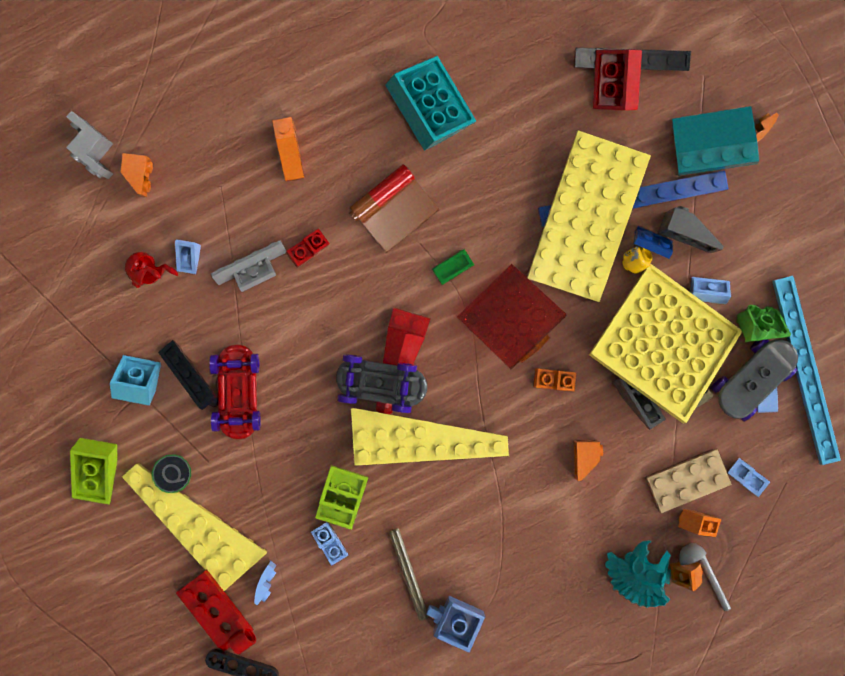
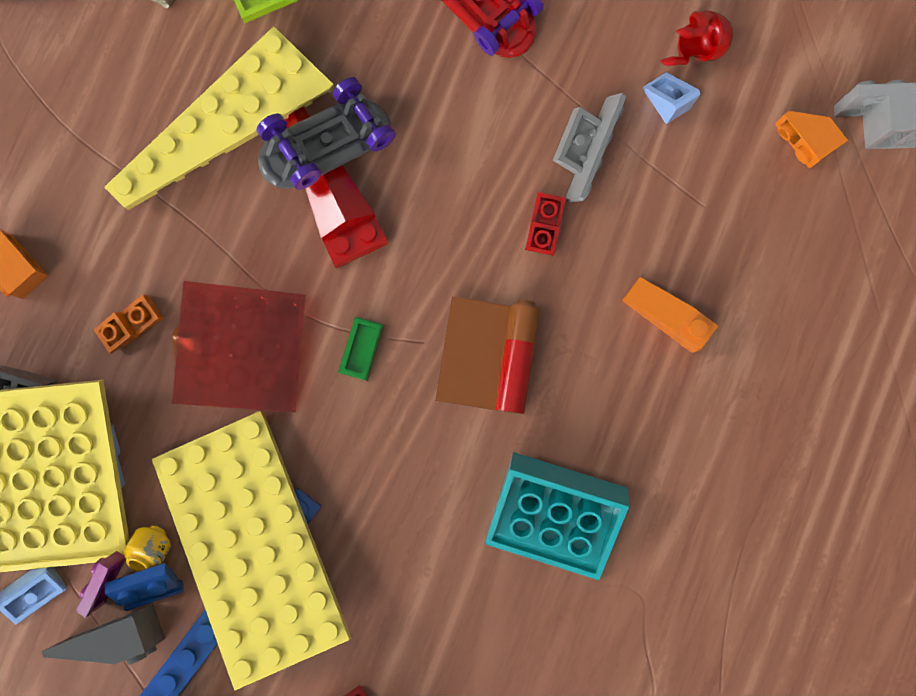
camera: 135 degrees right, 5 degrees down
none -> magenta plate [76,551,125,618]

